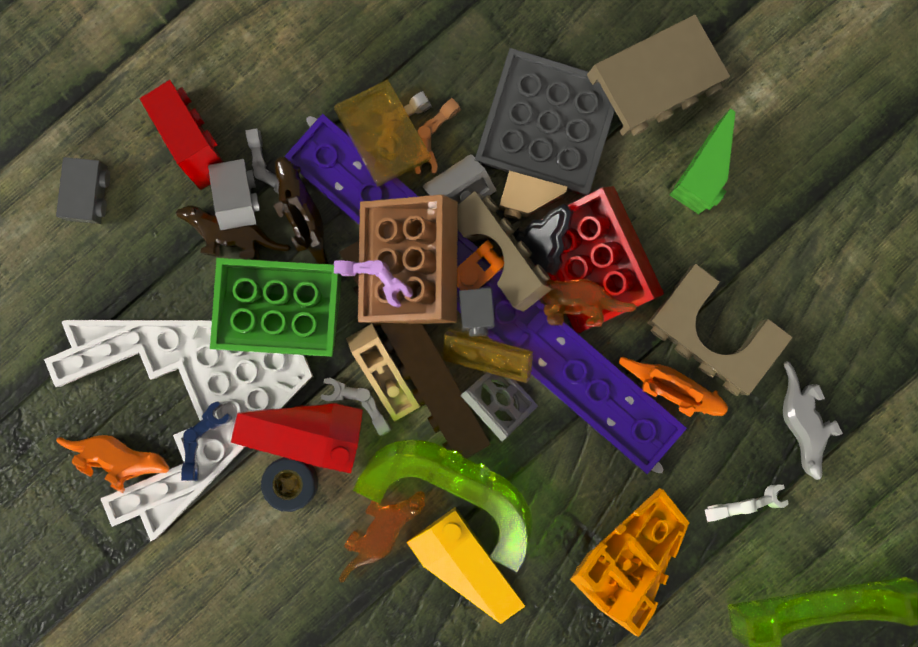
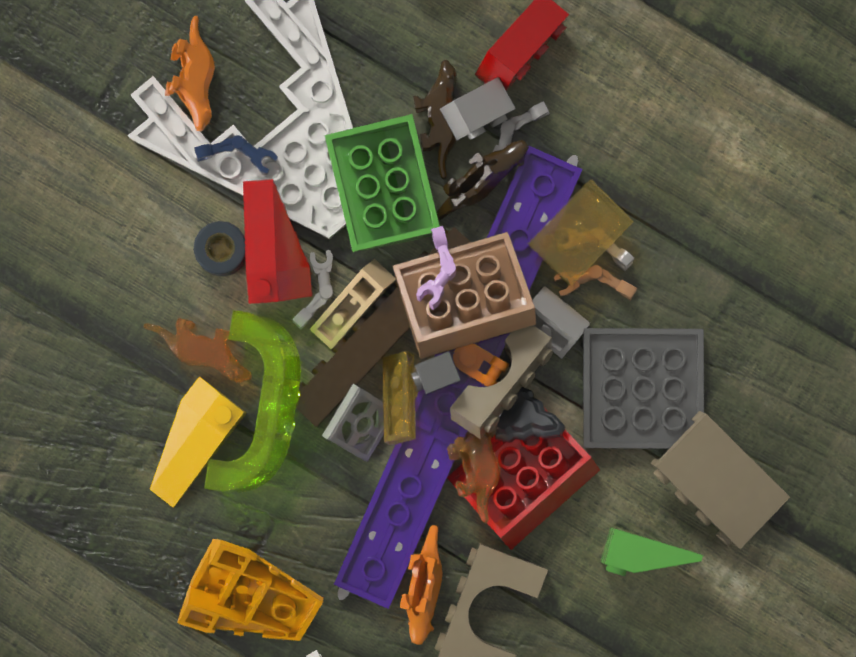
camera: 70 degrees right, 0 degrees up
tan slope [499,171,567,220] -> none

